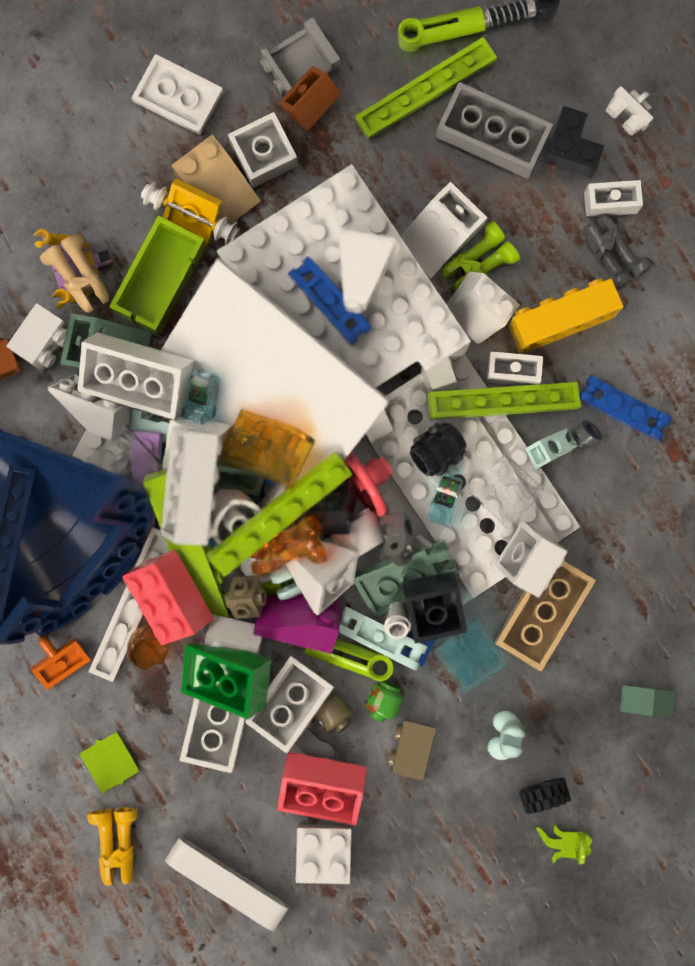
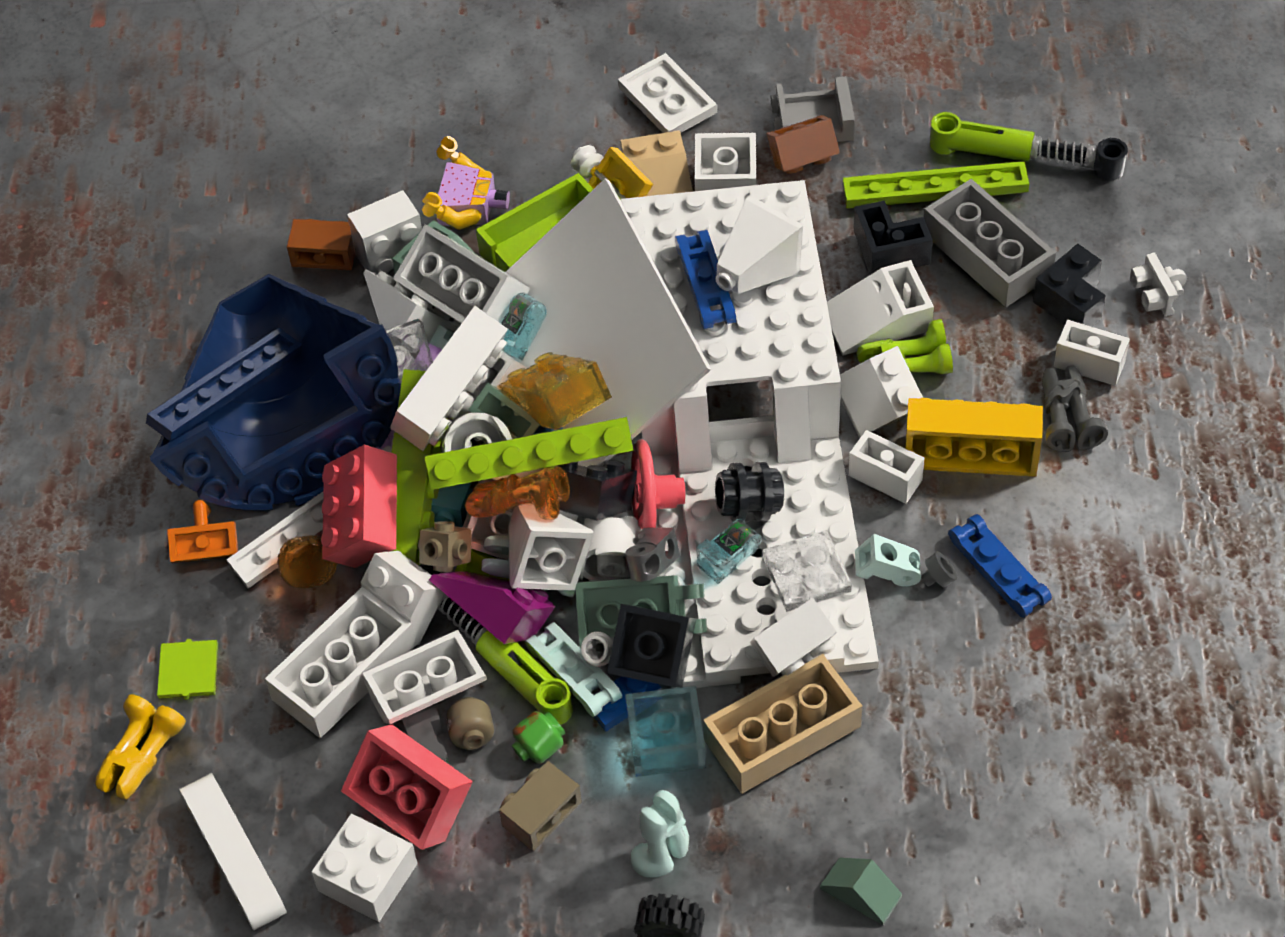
camera: 30 degrees right, 30 degrees down
tan piece [39,232,109,313] -> none
green slope [181,643,271,720] -> none
lime plate [427,382,581,420] -> none
none -> black brick [854,200,933,275]

